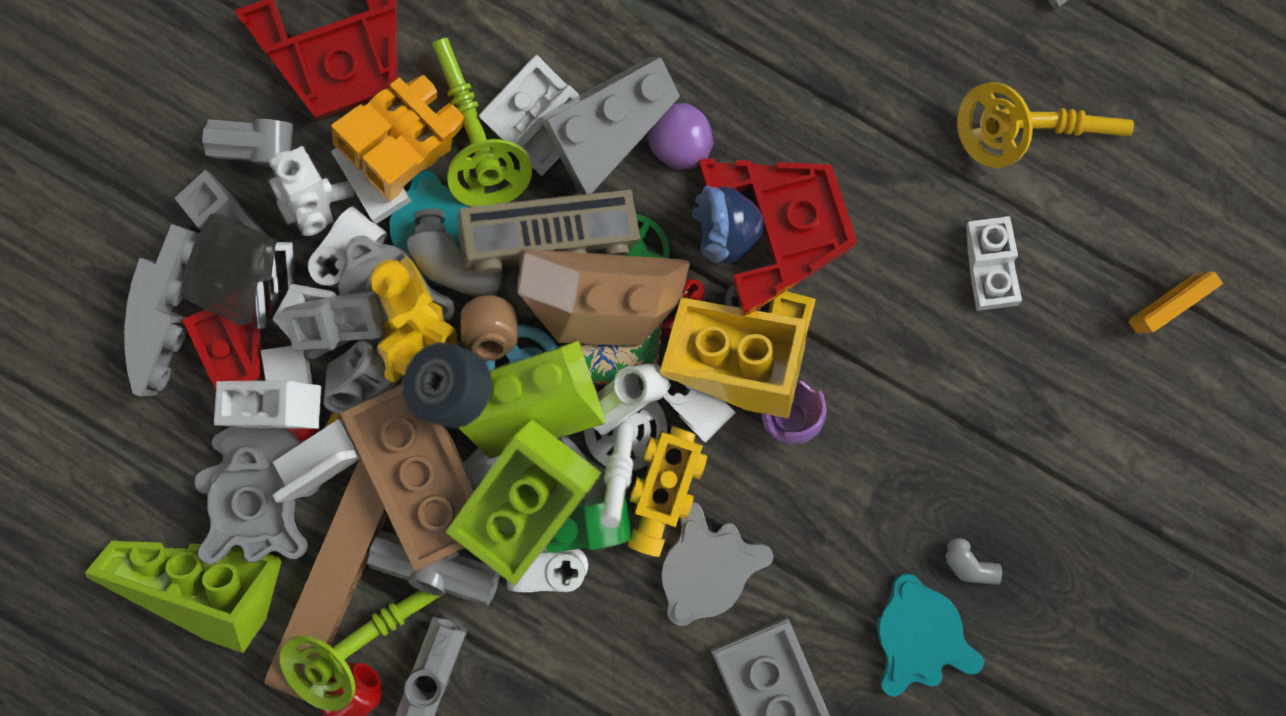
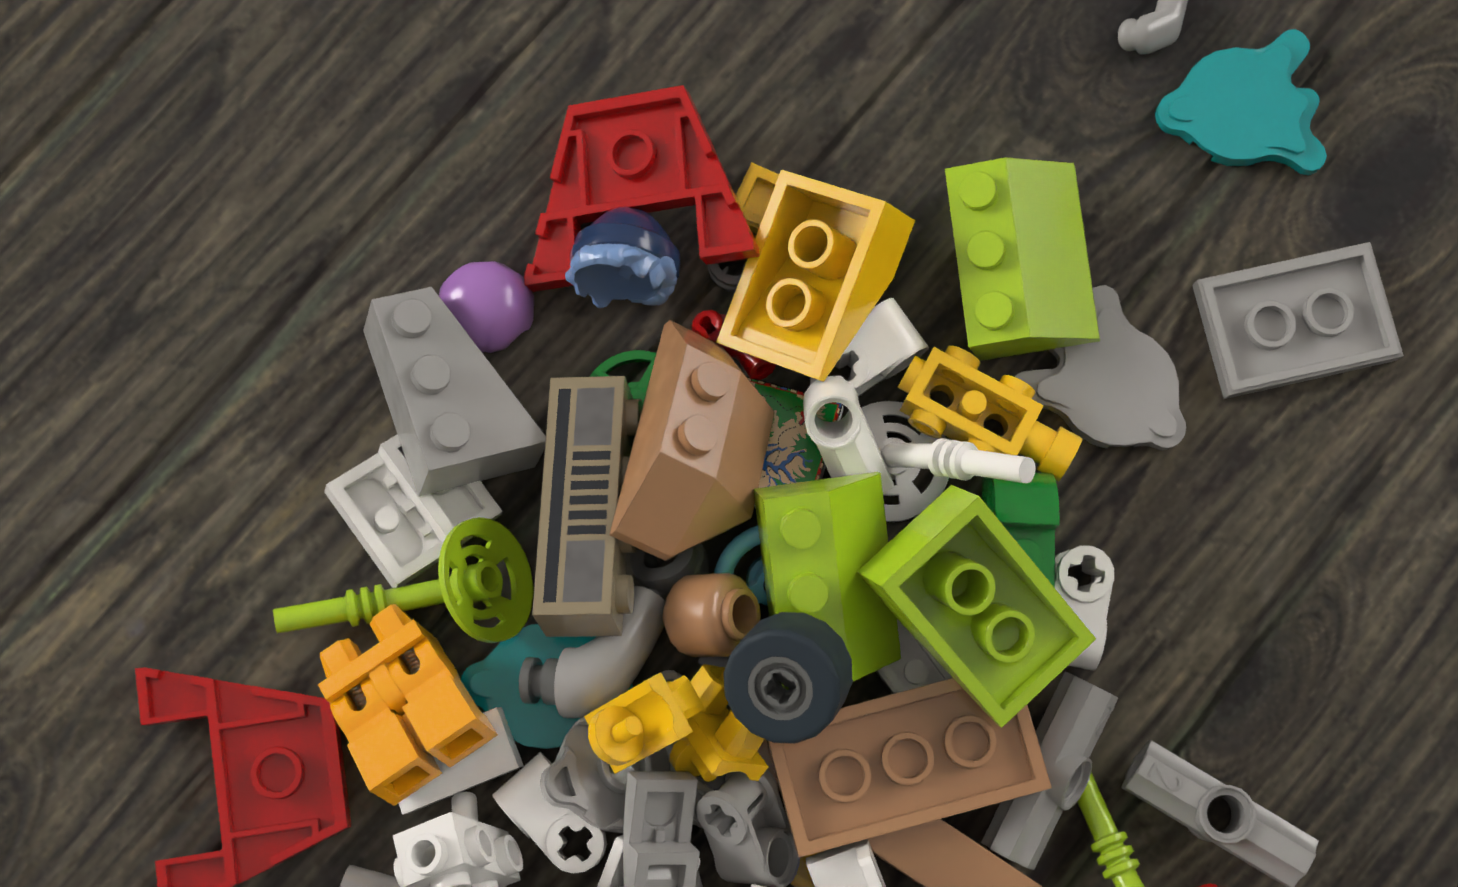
camera: 90 degrees left, 10 degrees down
medium lavender hair [761,381,827,444] -> none
none -> lime slope [945,157,1100,361]

